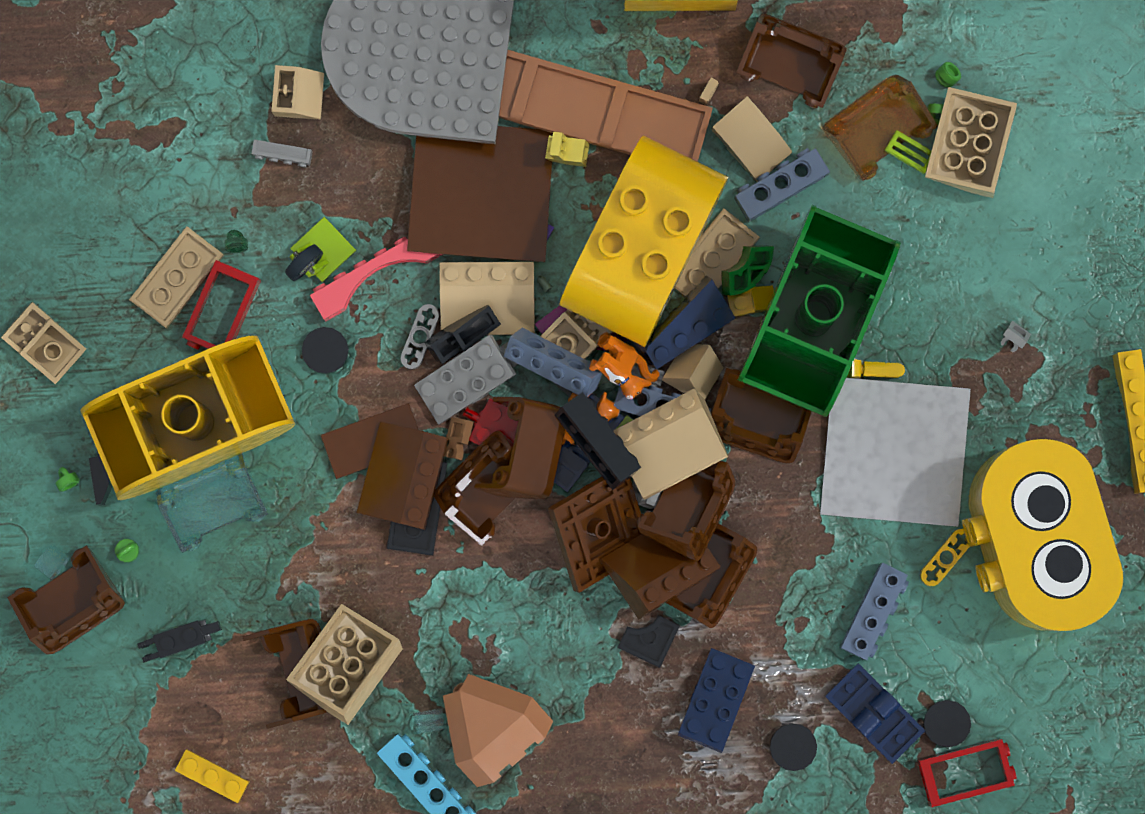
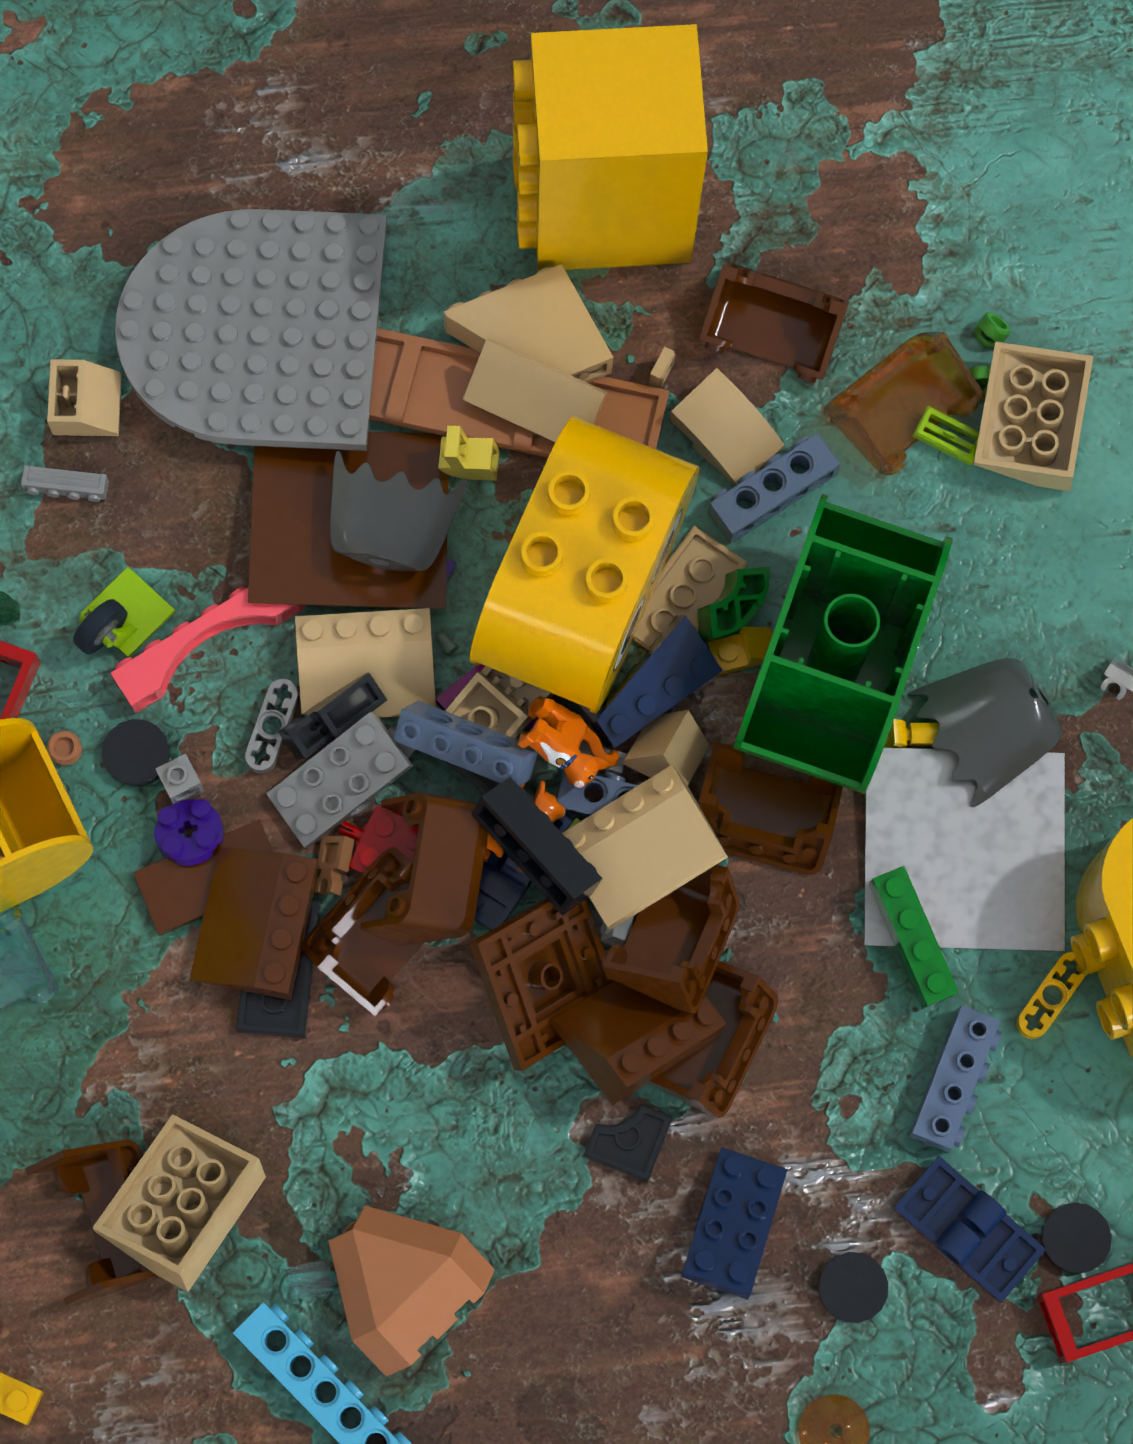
camera: 10 degrees left, 10 degrees down
none -> nougat tile [47,731,83,766]
none -> dark purple plate [154,799,224,866]
none -> light grey brick [155,753,205,804]
none -> dark grey piece [330,451,467,571]
none -> tan slope [444,264,613,383]
none -> tan tile [463,338,608,442]
none -> green brick [868,866,959,1009]
none -> dark grey piece [908,658,1063,807]

